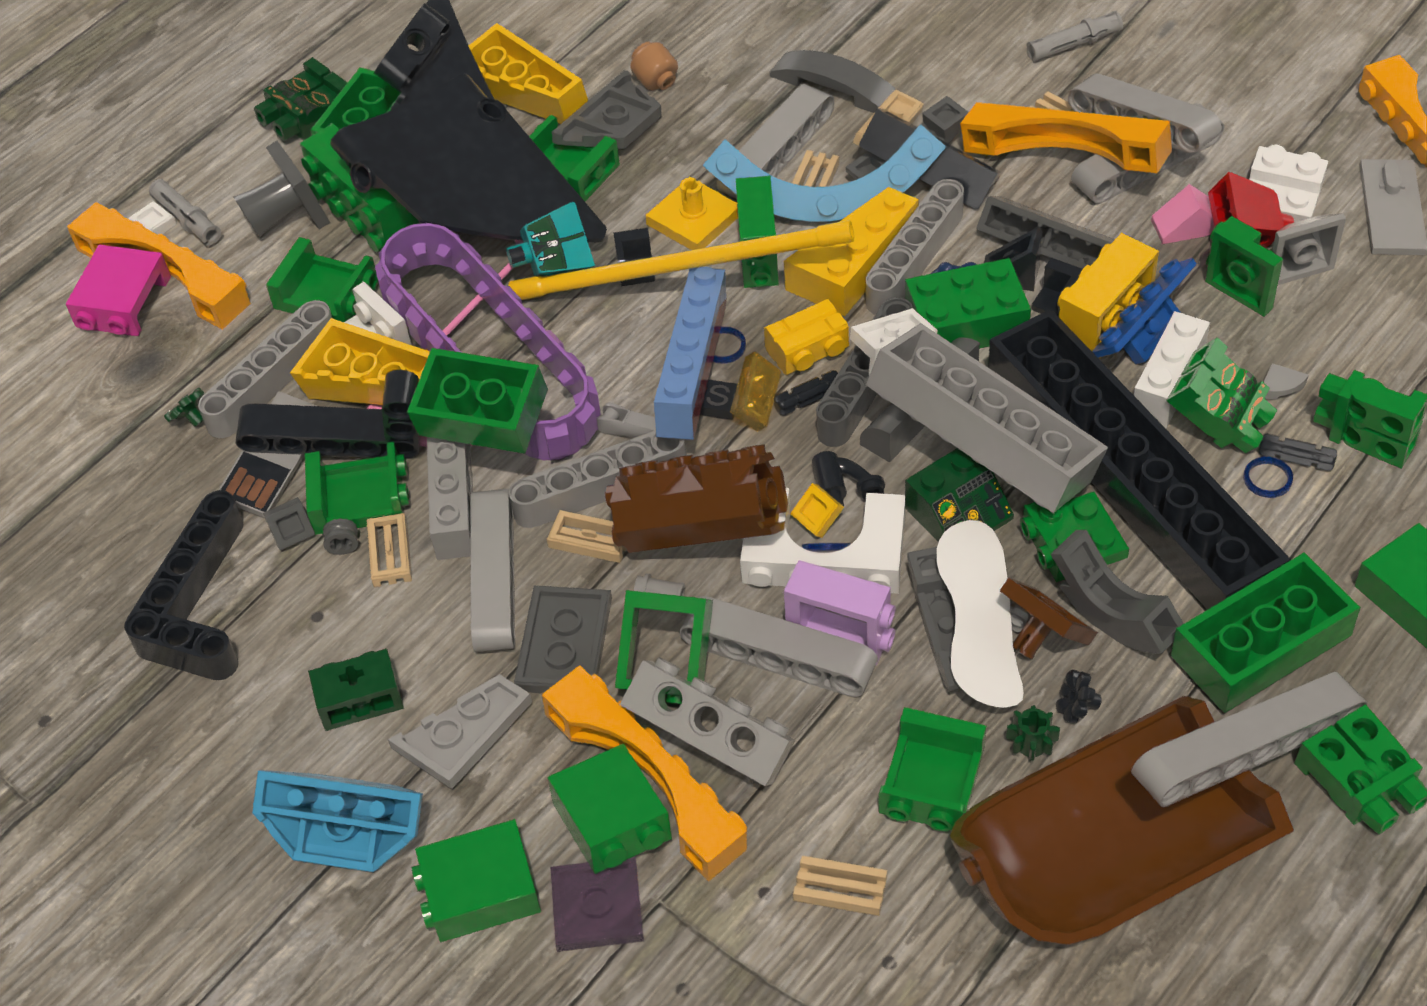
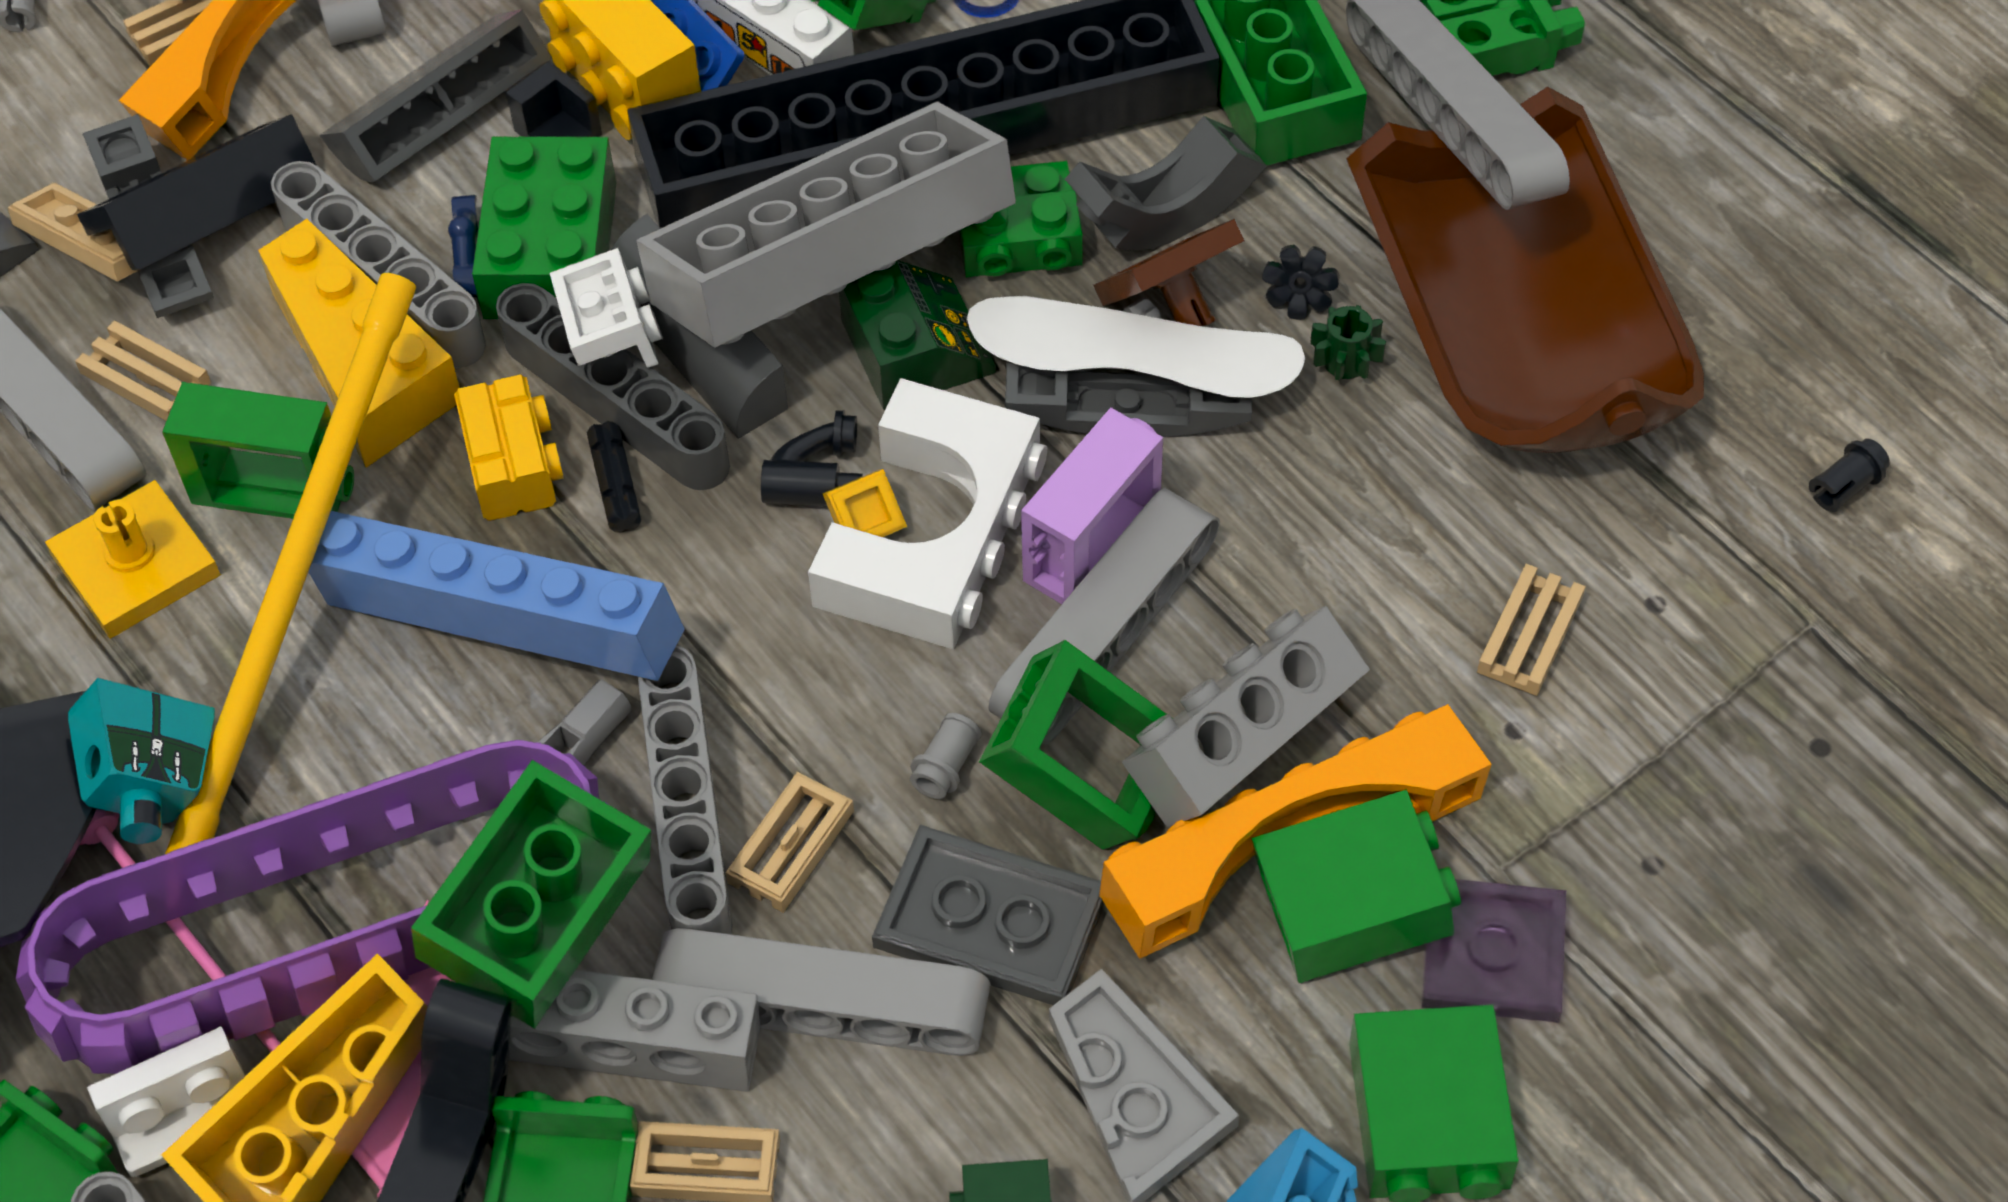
camera: 80 degrees left, 5 degrees up
reddish brown brick [605,444,788,553] -> none
black panel [613,228,655,286] -> none
dark azure plate [703,124,946,222] -> none
clear yellow plate [730,351,781,432] -> none
clear blue piece [802,543,851,551] -> none
green panel [879,707,986,832] -> none
black slope [984,227,1042,291] -> none

